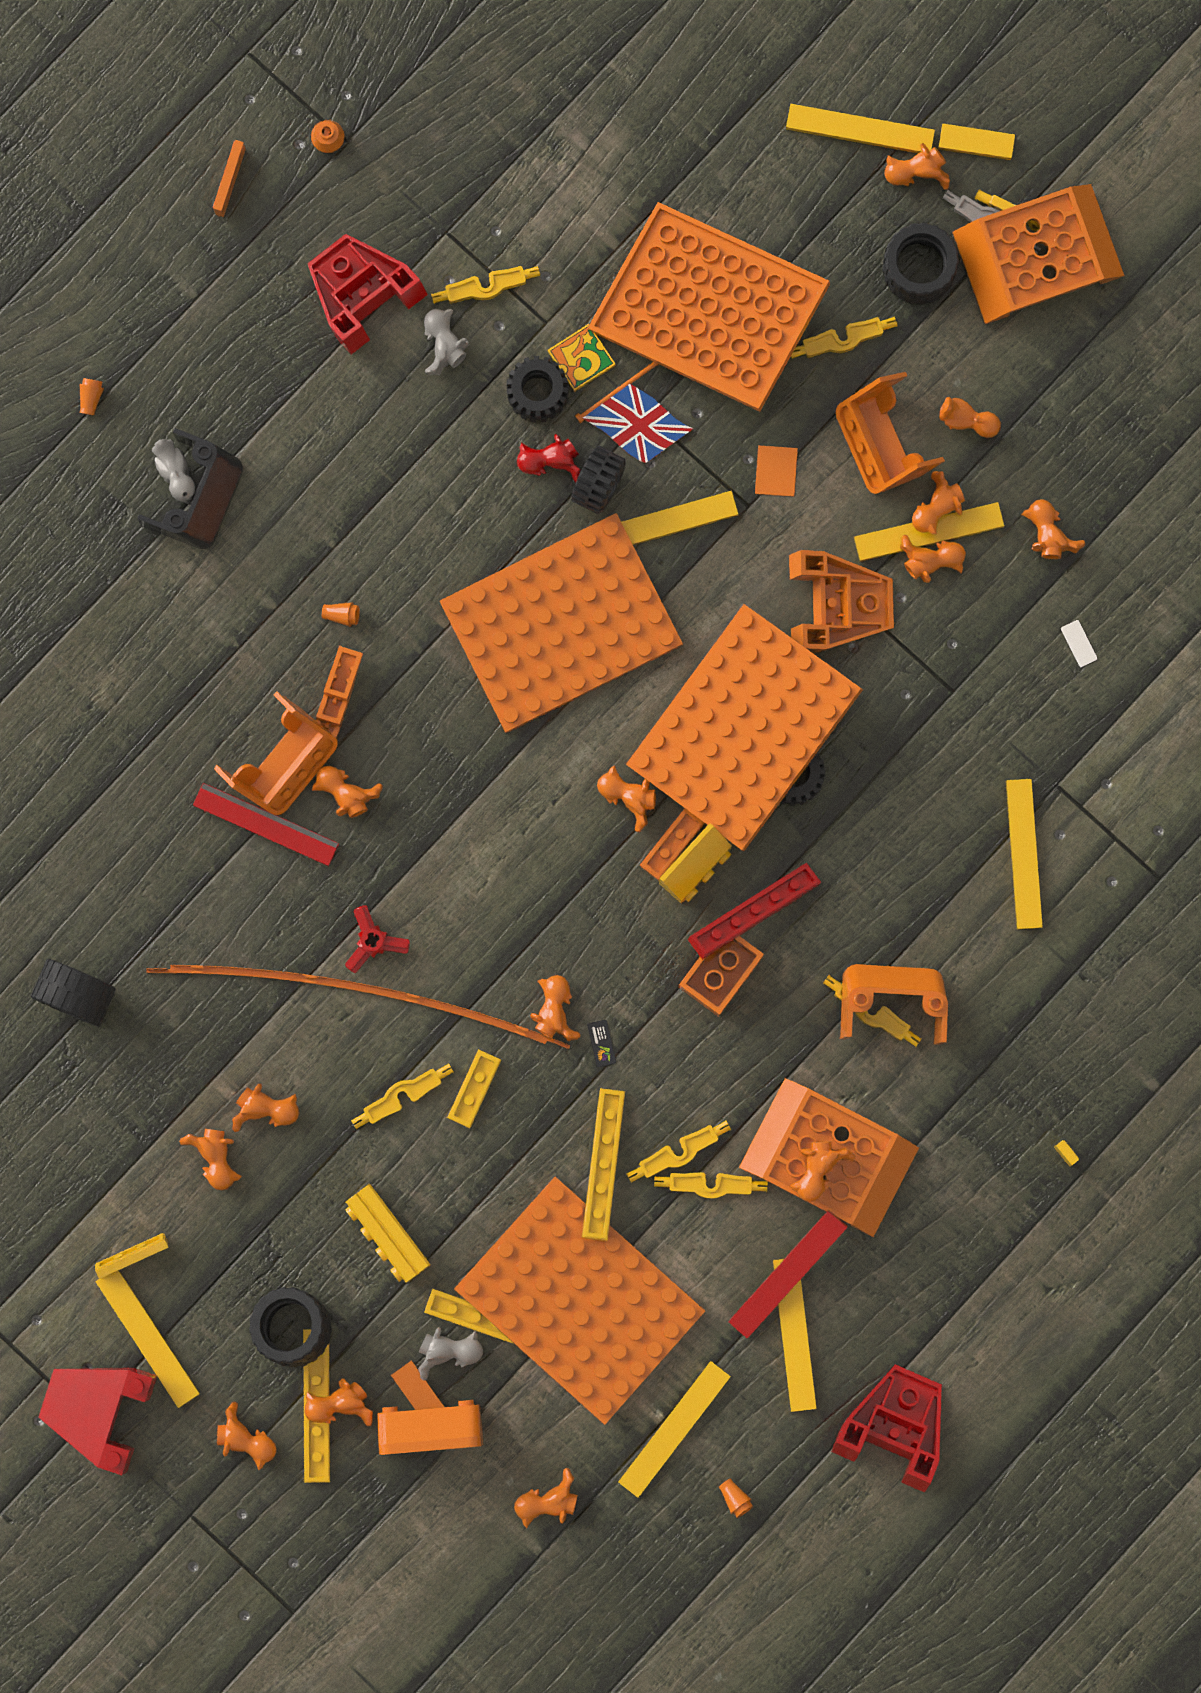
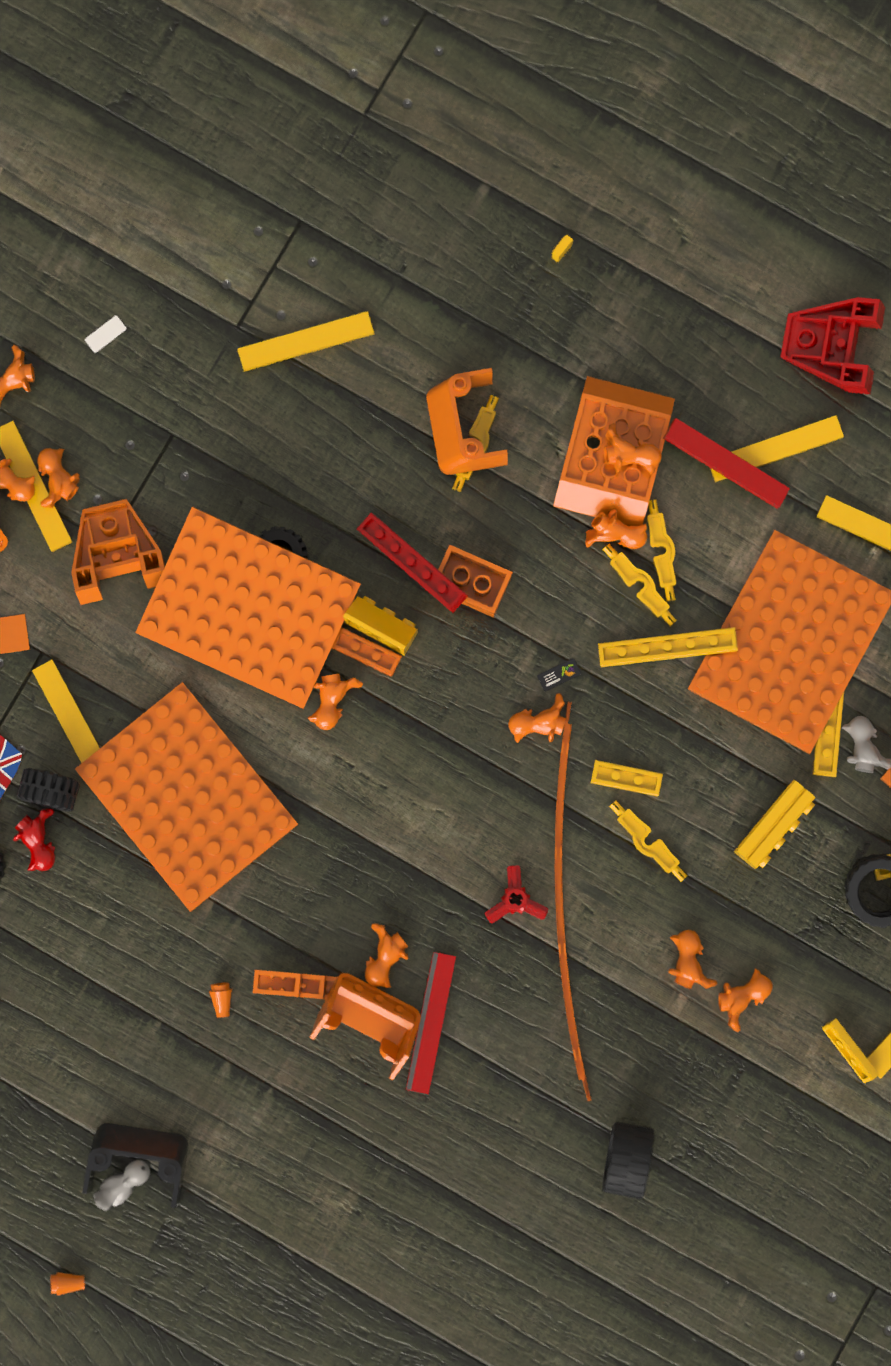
camera: 105 degrees left, 0 degrees up
none -> orange animal [585,508,647,549]

